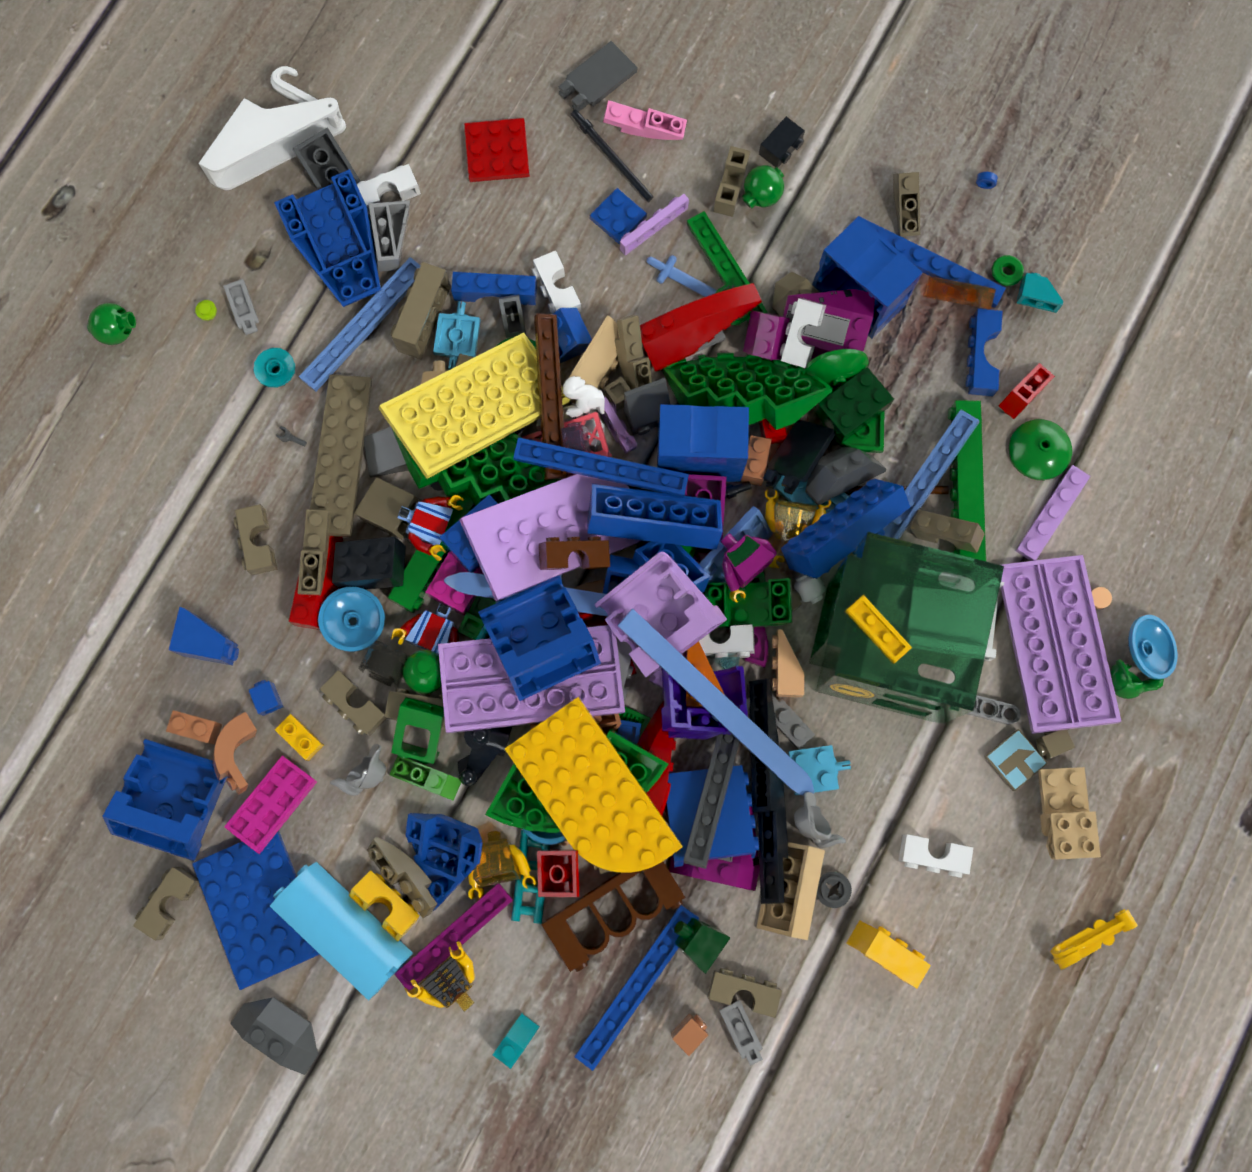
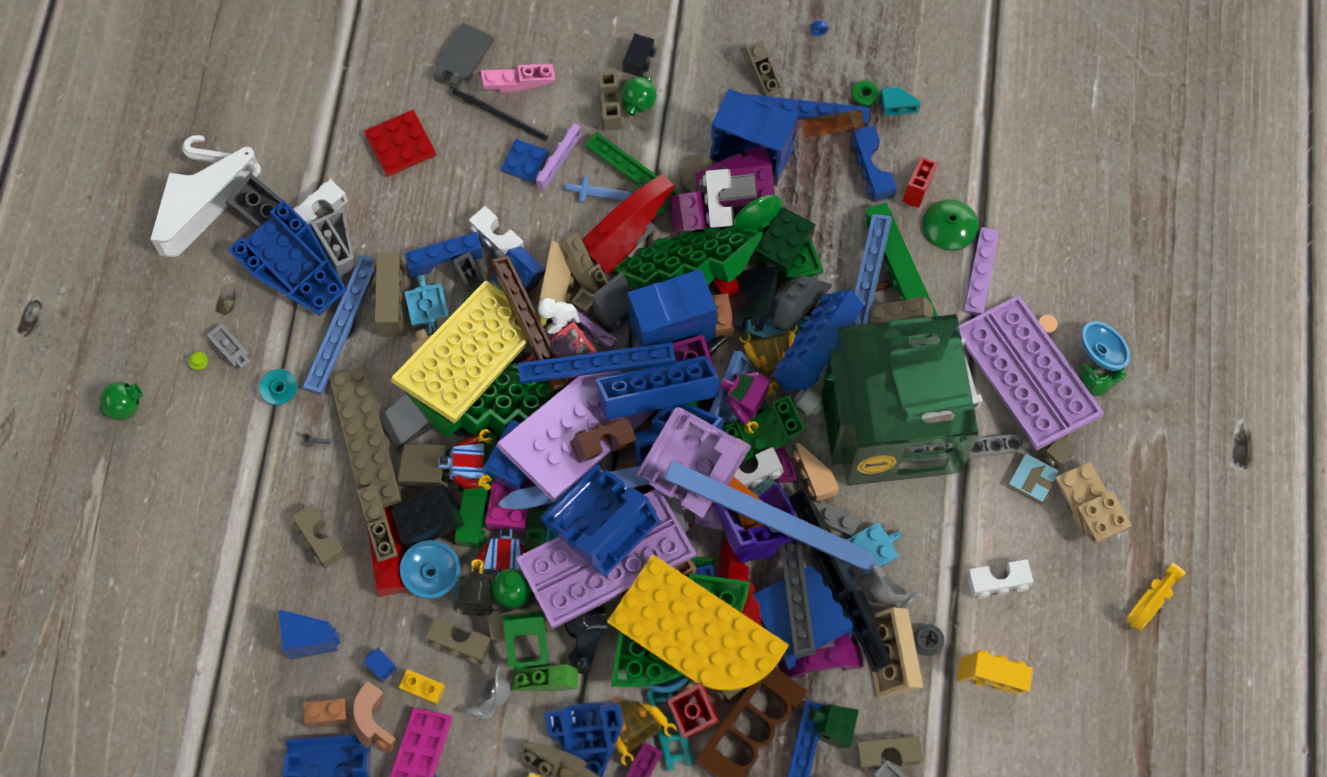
camera: 20 degrees left, 10 degrees down
yellow tile [845,595,912,664] -> none

